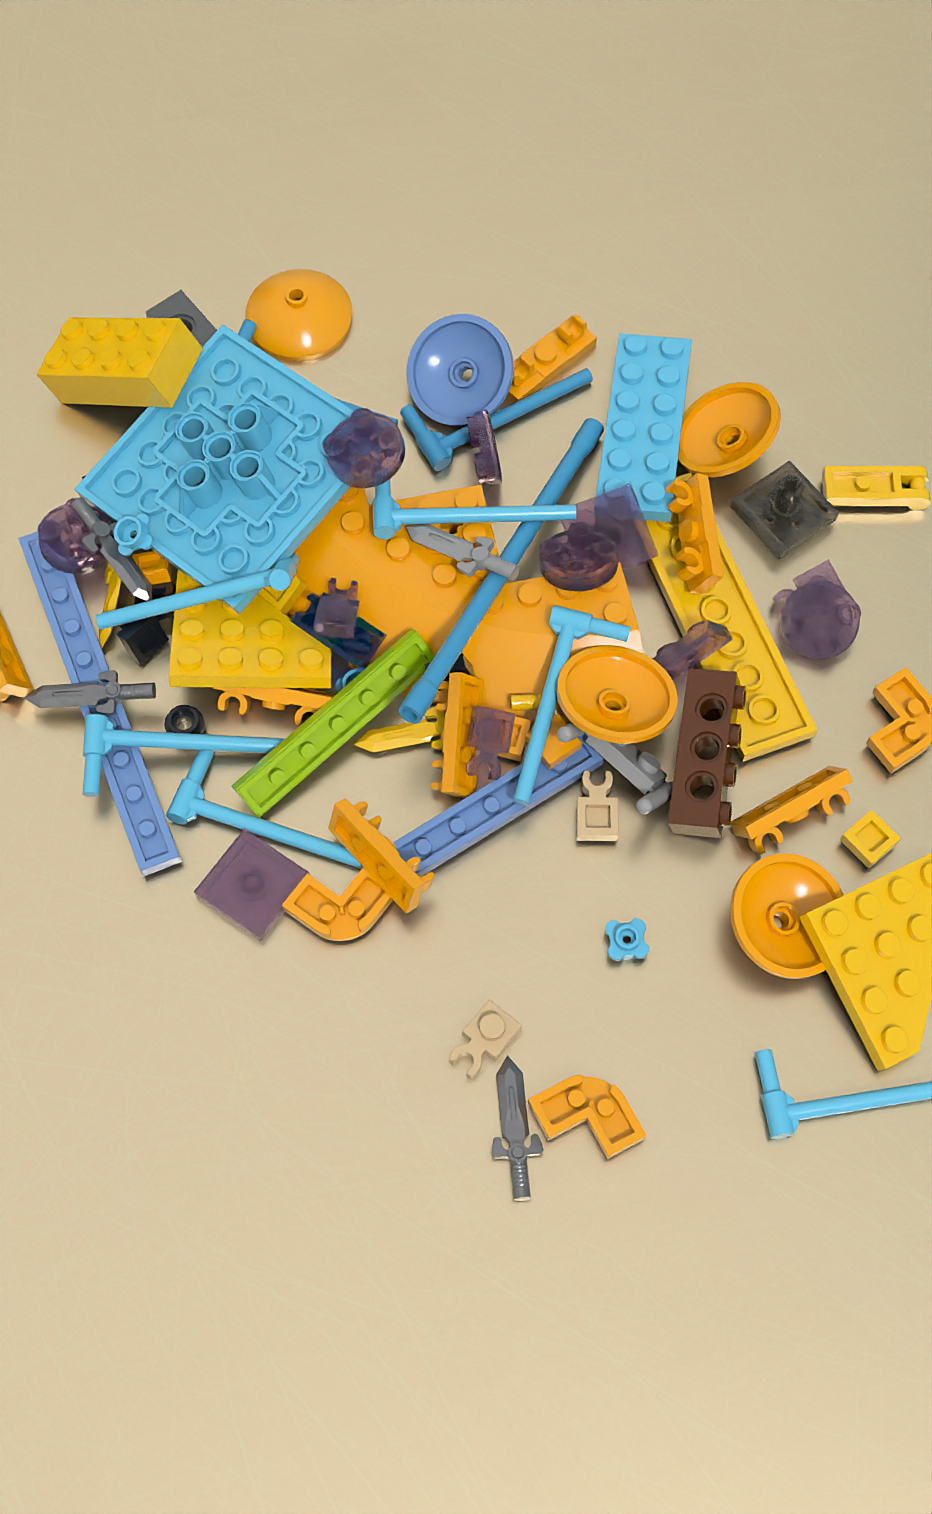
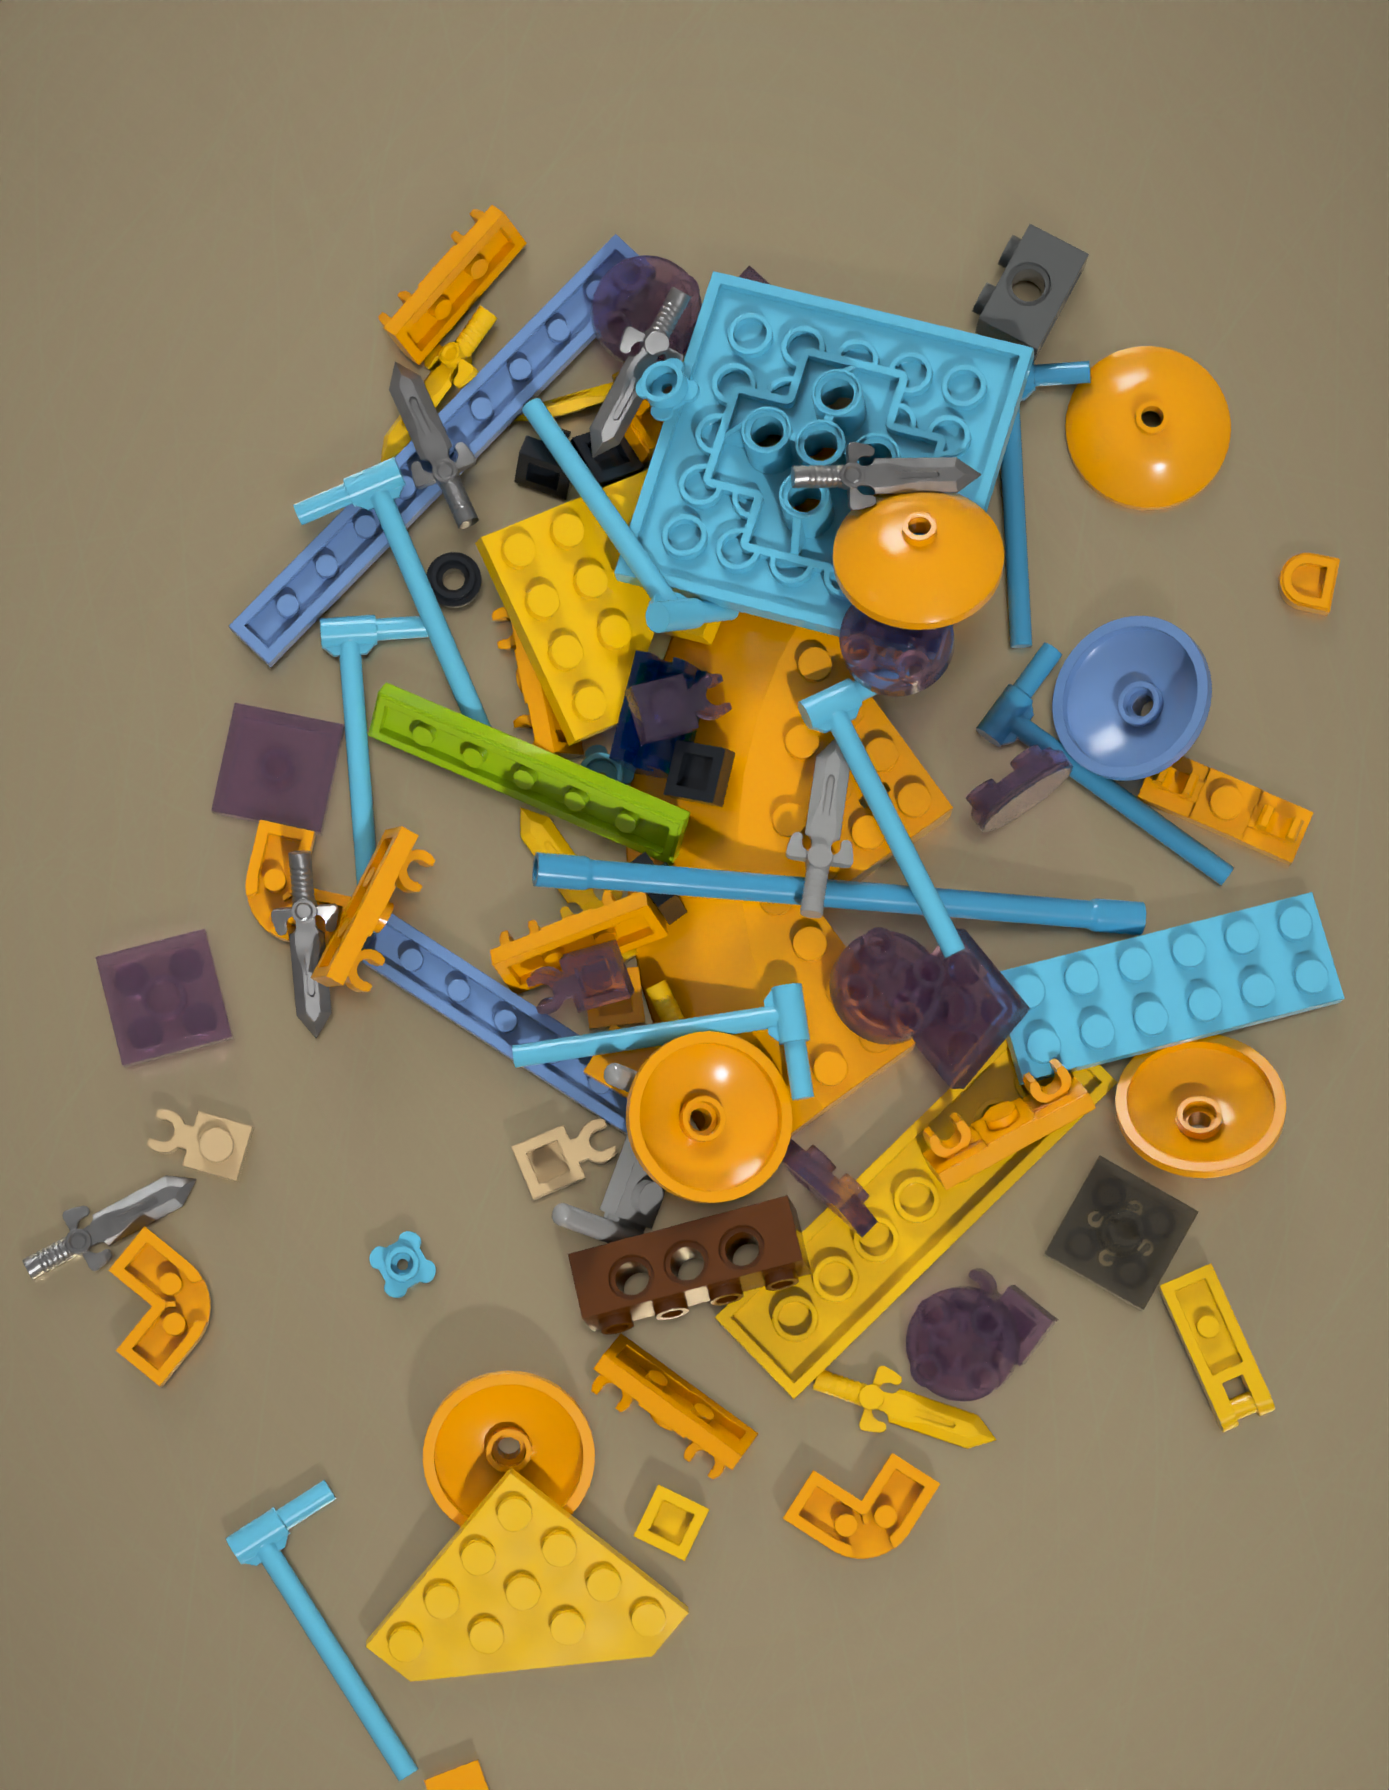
camera: 65 degrees right, 15 degrees up
yellow brick [36,317,203,408] -> none
none -> clear purple plate [95,929,234,1068]
none -> flat silver sword [271,850,339,1038]
none -> yellow sword [380,306,497,463]
none -> black plate [664,739,735,808]
none -> flat silver sword [791,442,981,511]
none -> yellow sword [812,1366,996,1449]
none -> light orange dish [833,492,1004,630]
none -> light orange tile [1278,553,1340,616]

